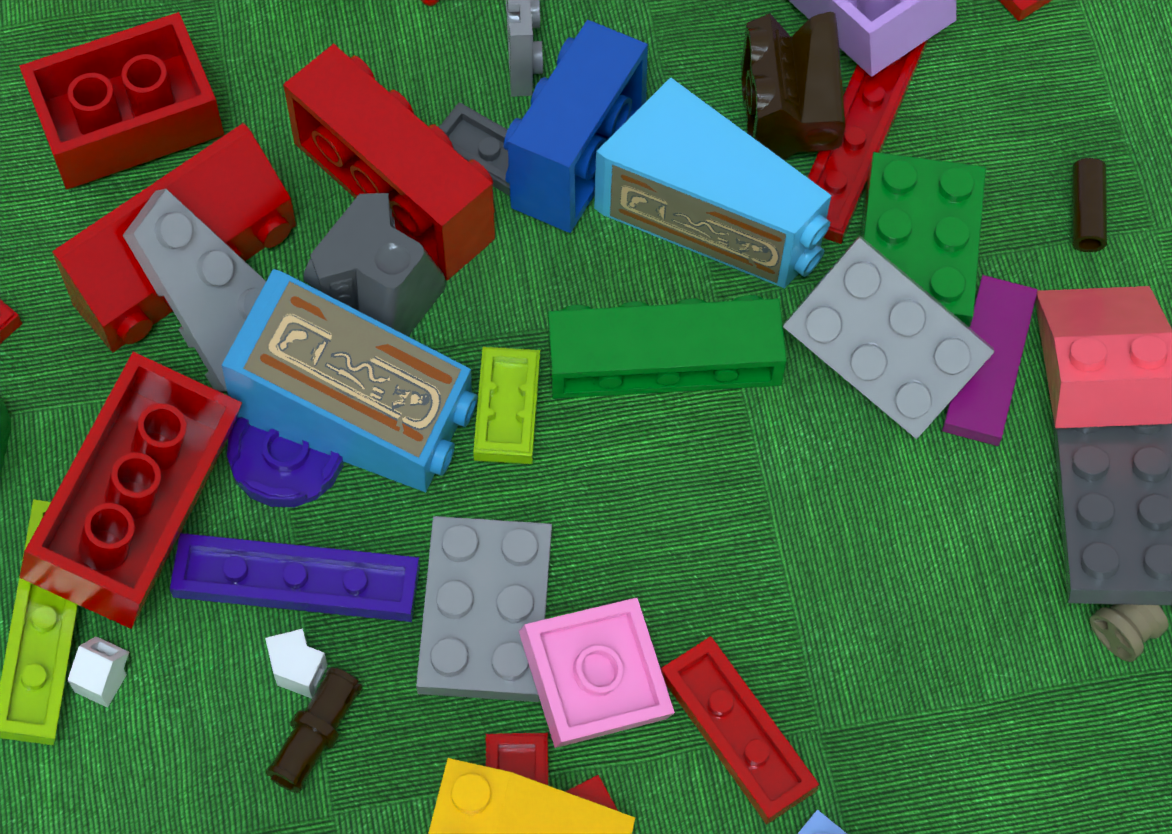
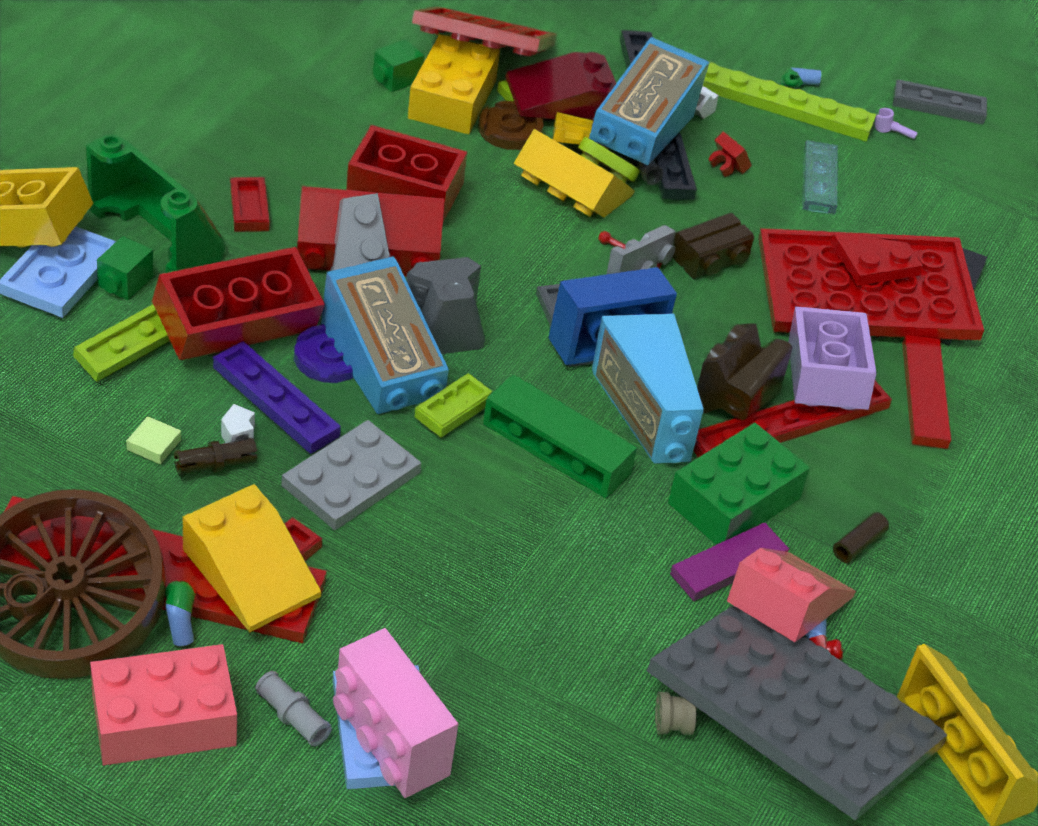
camera: 35 degrees right, 20 degrees down
white piece [68,637,129,708] -> none
red brick [283,43,495,281] -> none
bright pink plate [519,598,675,748] -> none
red plate [661,636,819,825] -> none
light grey plate [783,235,995,439] -> none
none -> yellowish green tile [126,416,181,465]

